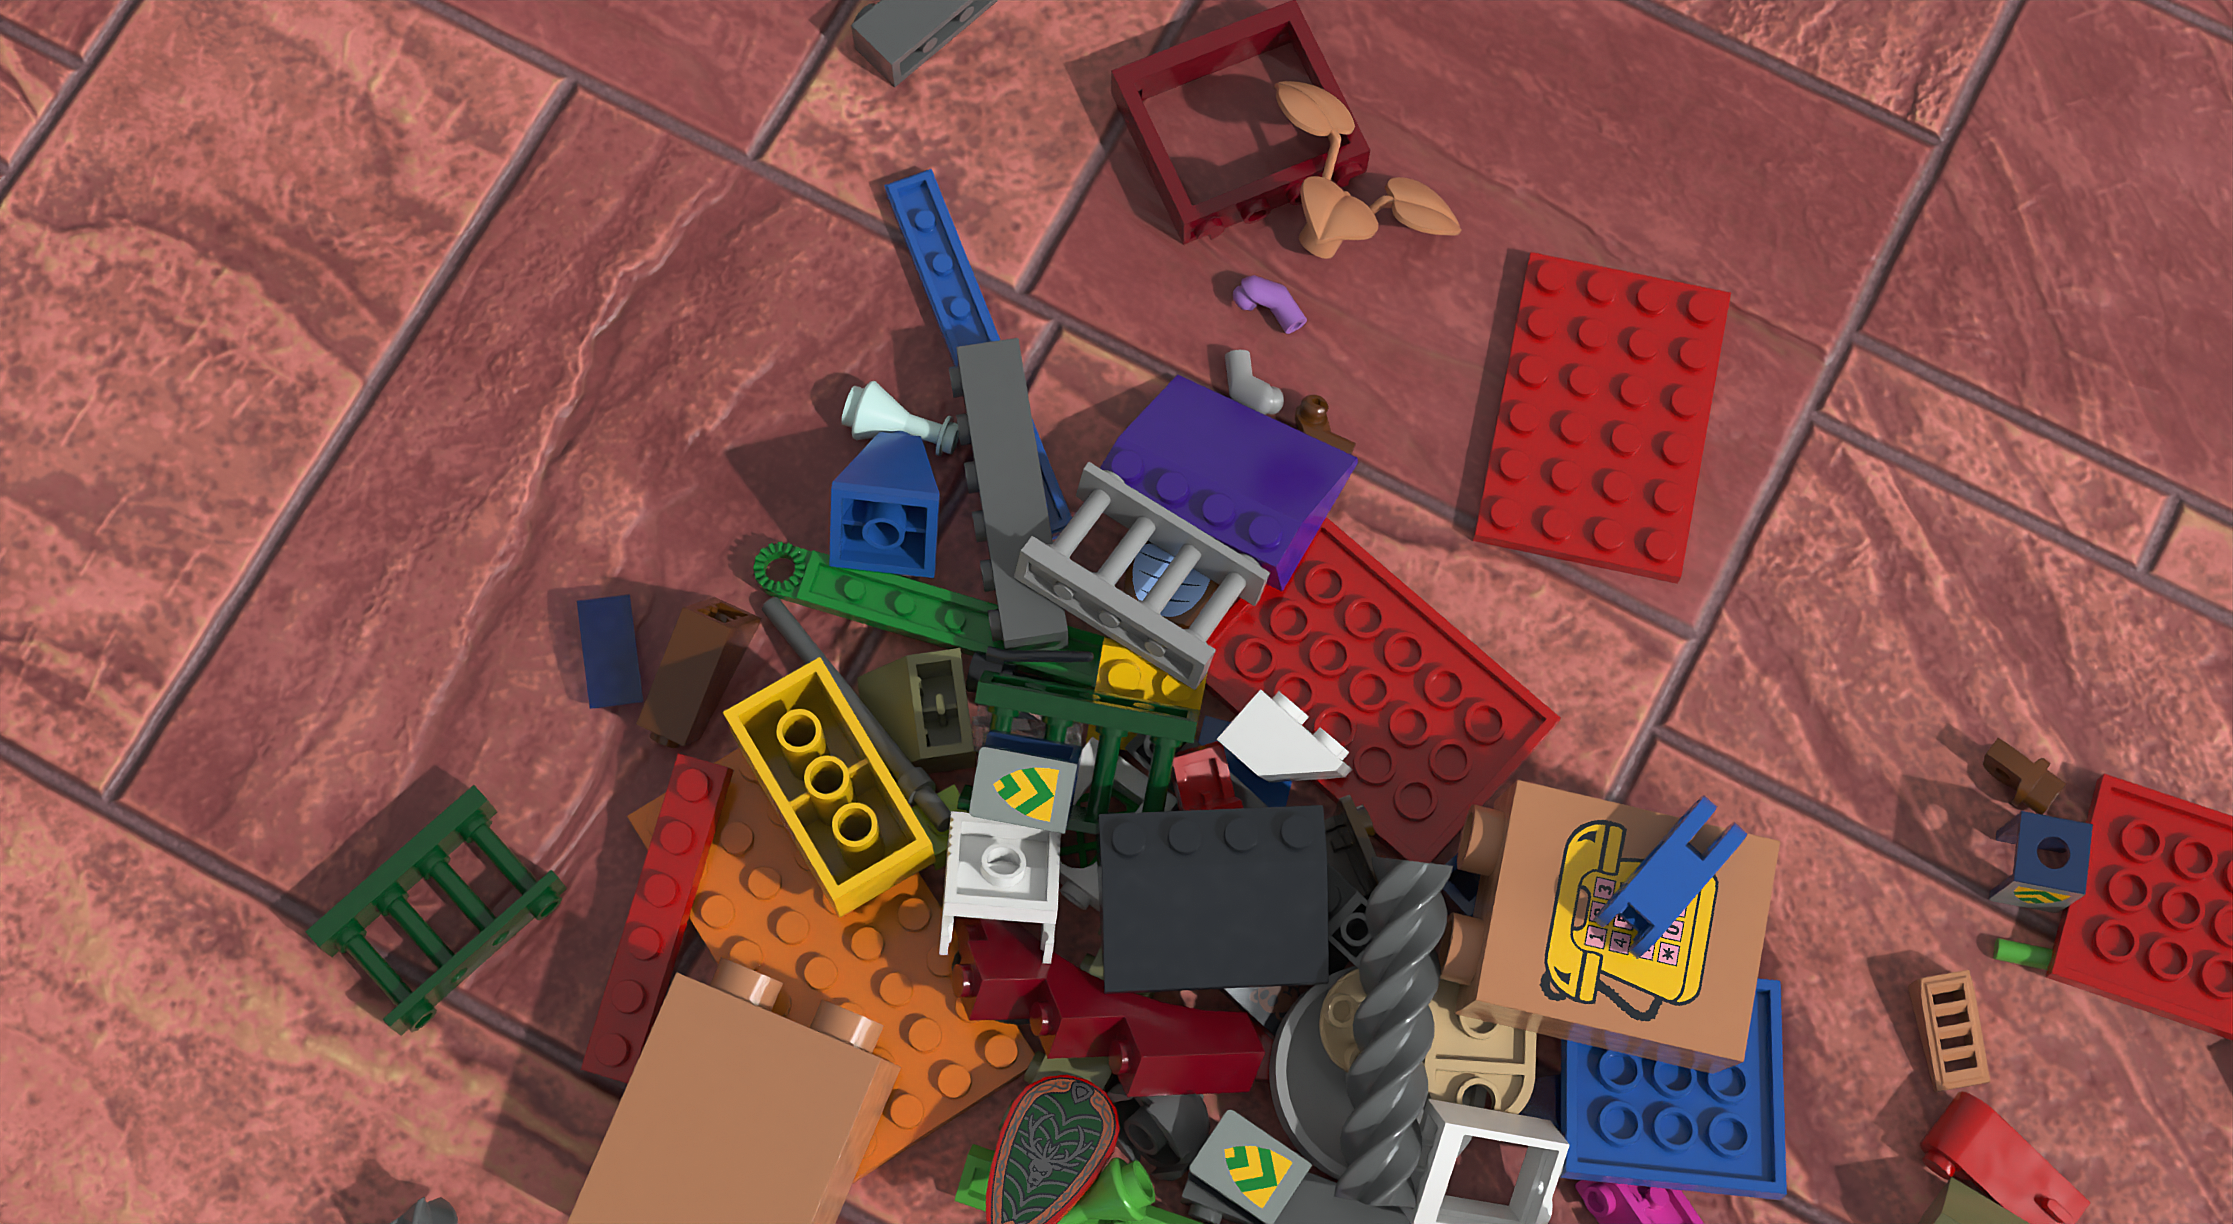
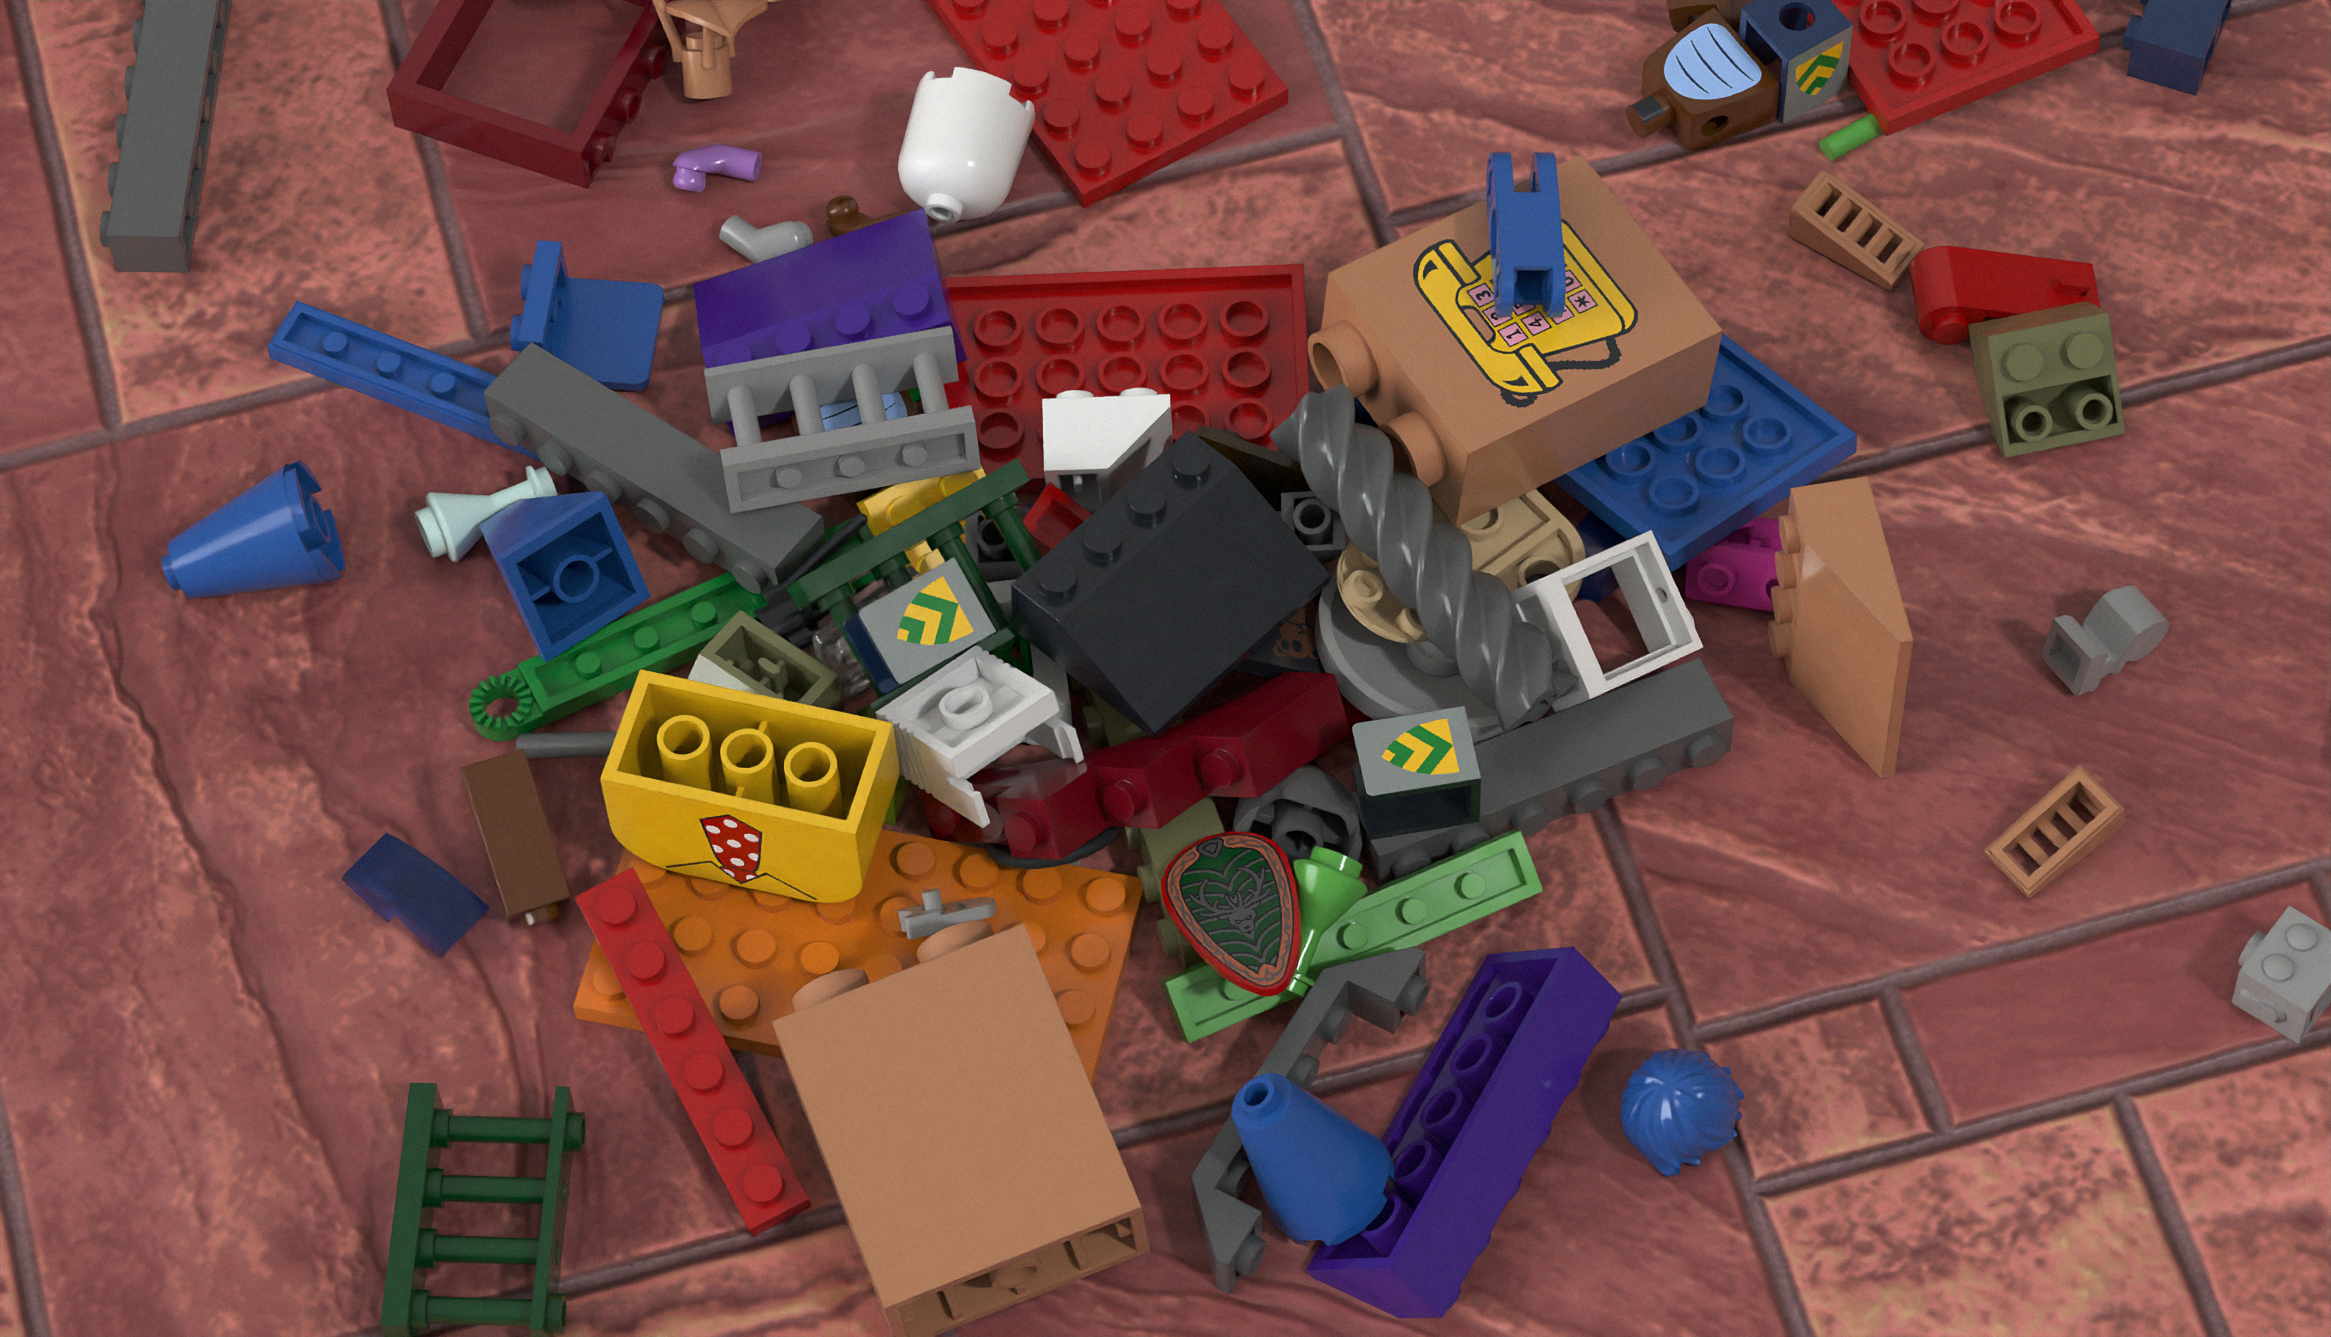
camera: 40 degrees left, 15 degrees down
none -> blue cone [161,460,345,599]
none -> blue bracket [510,240,665,391]
none -> white cylinder [898,67,1035,223]
none -> light grey piece [898,888,997,939]
none -> torso [1626,8,1780,151]

